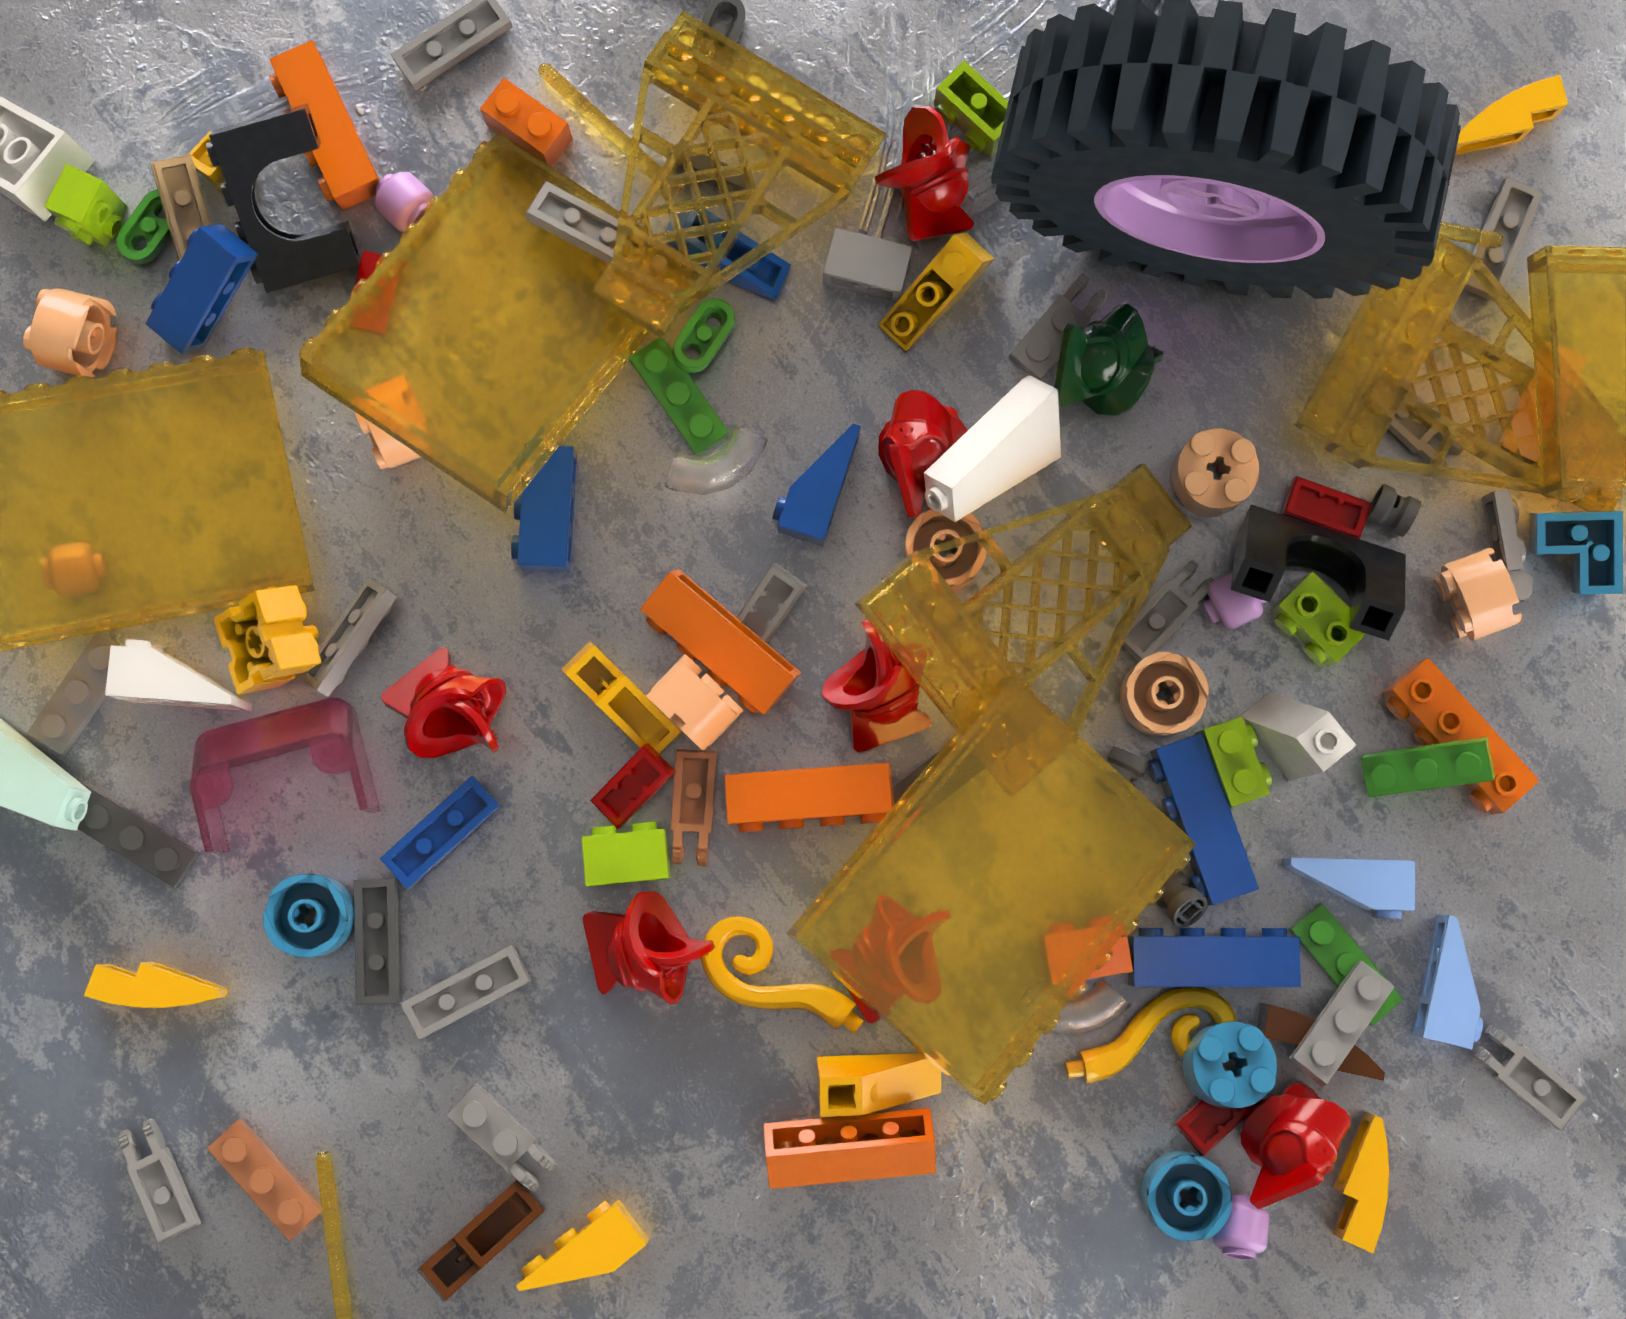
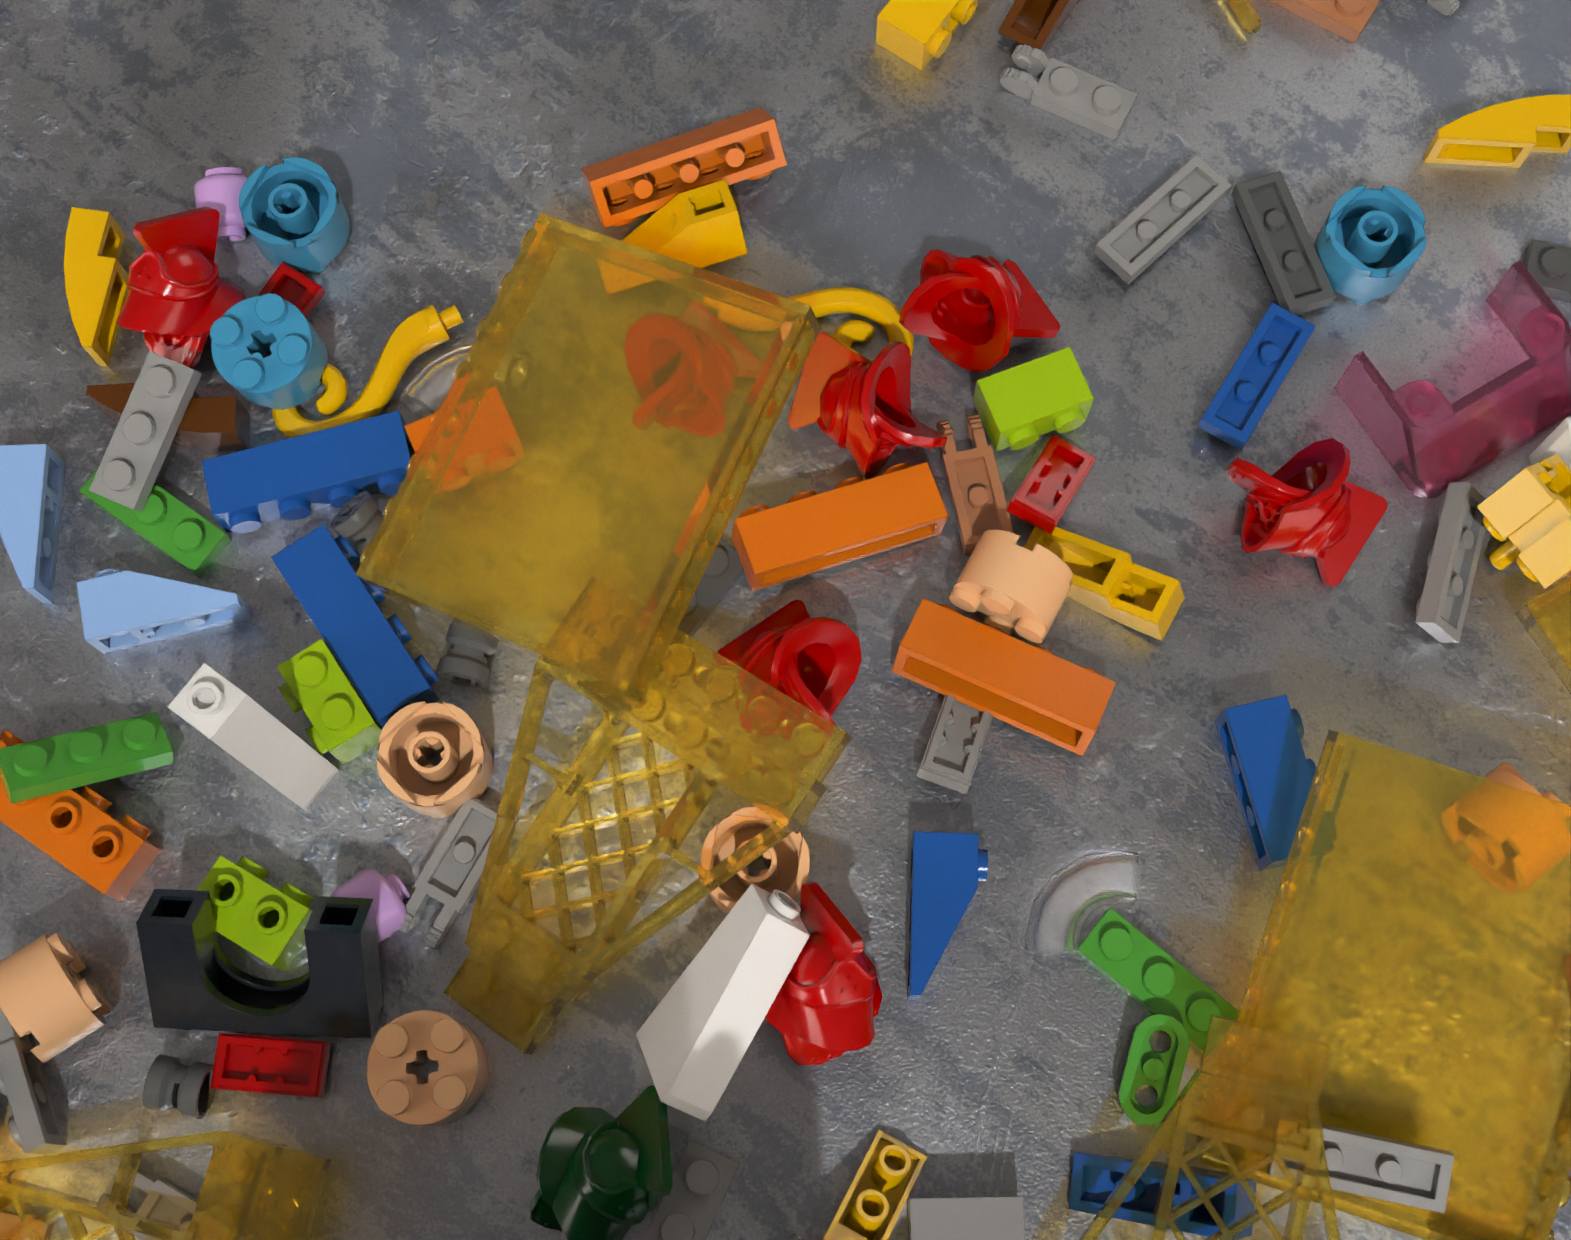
camera: 170 degrees right, 10 degrees down
none -> red helmet [788,332,947,480]

